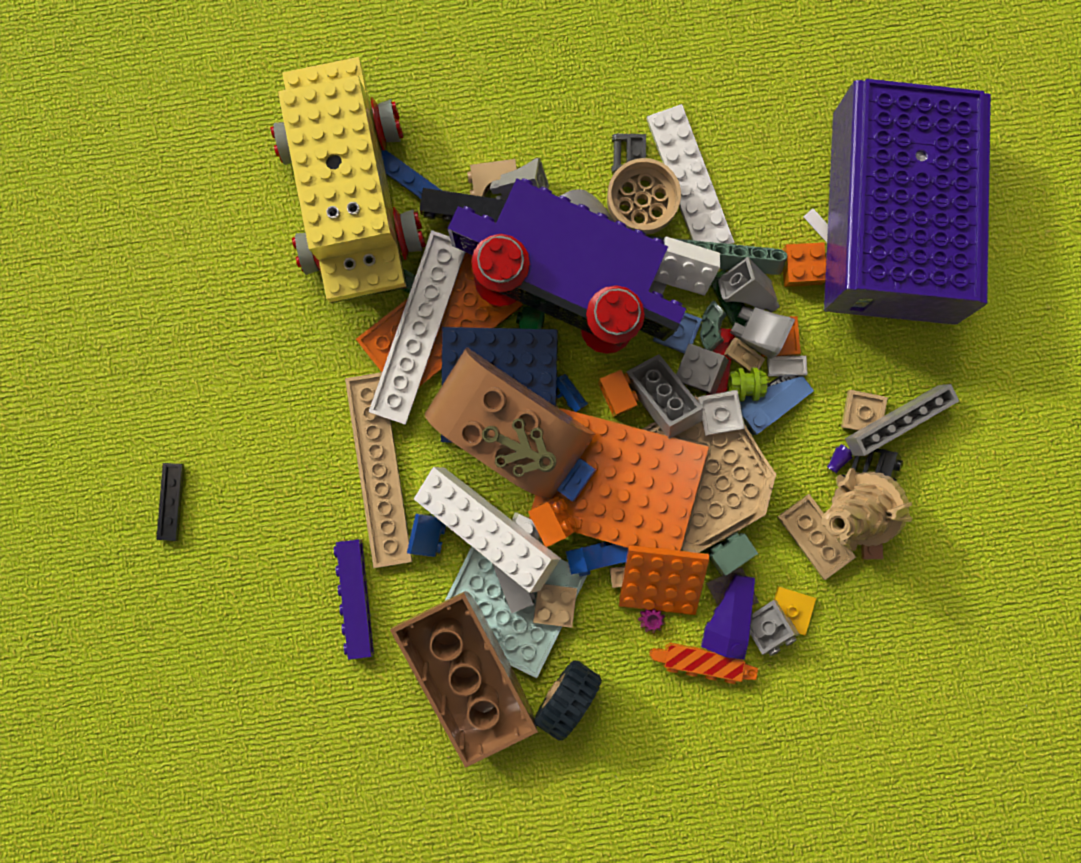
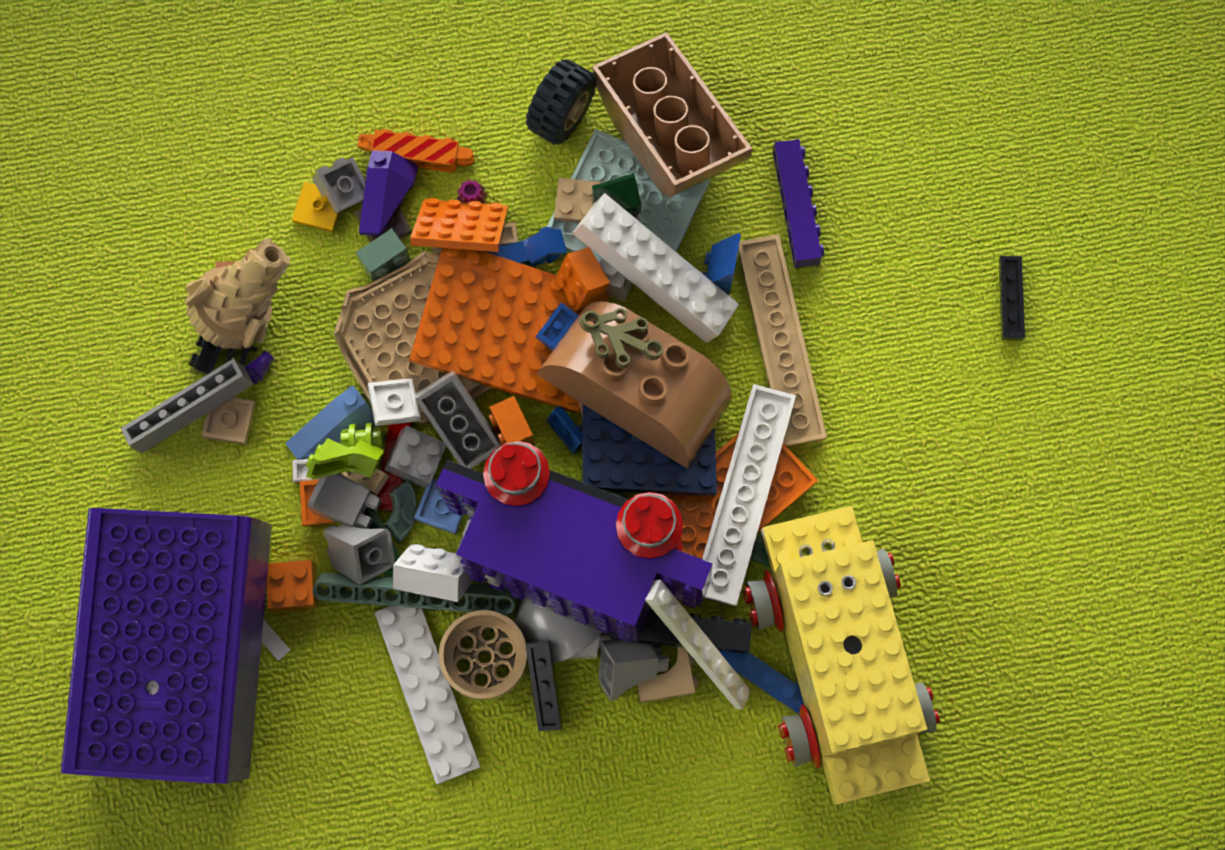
camera: 175 degrees right, 10 degrees down
dark grey plate [611,134,646,173] -> none
tan plate [777,494,856,580] -> none
none -> lime arch [306,438,384,479]
none -> black plate [526,639,563,731]
none -> dark green slope [592,173,642,218]
none -> white plate [645,580,750,709]

